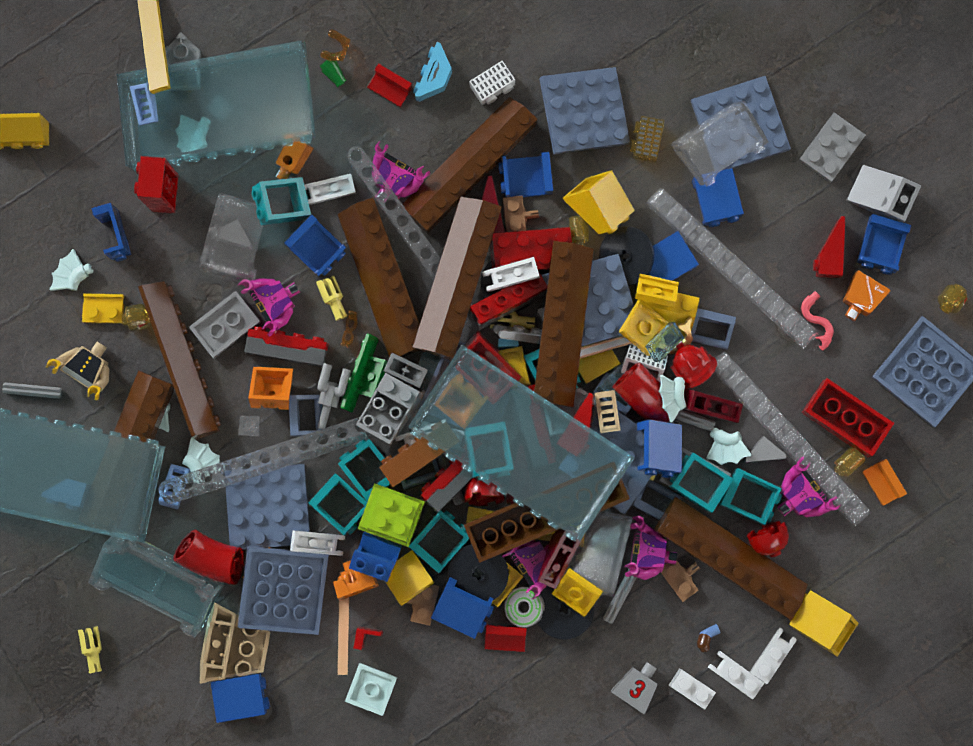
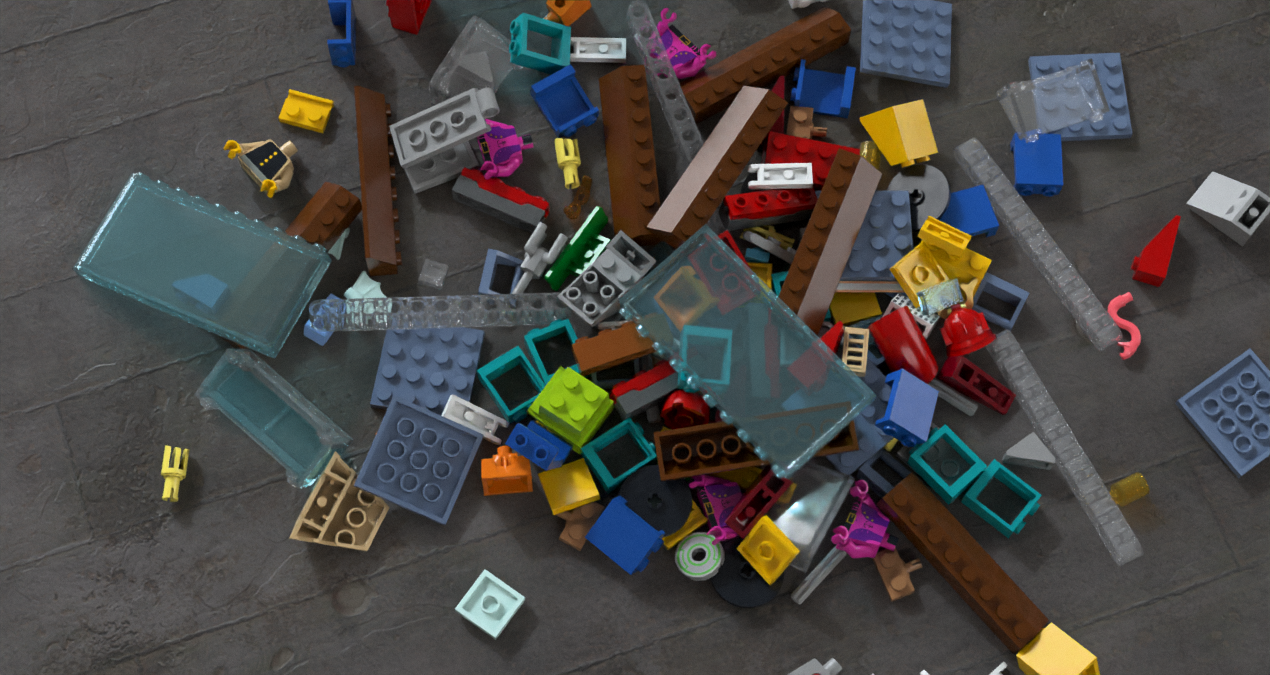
camera: 10 degrees right, 15 degrees down
light grey axle [2,383,62,399] -> none
light aqua arm [50,249,94,291] -> none
clear yellow head [121,304,151,331] -> none
red brick [173,529,244,585] -> none
blue panel [210,673,270,723] -> none
orange brick [248,367,293,410] -> none
light nougat sticker [338,572,349,675] -> none
red panel [353,627,383,650] -> none
red panel [485,625,527,652] -> none
clear yellow brick [630,116,664,163] -> none
light aqua arm [659,375,687,422] -> none
arm [697,624,721,652] -> none
light aqua arm [706,428,752,465] -> none
red cylinder [747,521,789,557] -> none
dark pink torso [777,457,842,517] -> none
light grey plate [799,113,866,183] -> none
red brick [801,378,894,458] -> none
orange torso [843,270,890,321] -> none
blue panel [857,214,911,275] -> none
orange panel [863,459,907,506] -> none
none -> light grey hinge [389,88,500,169]

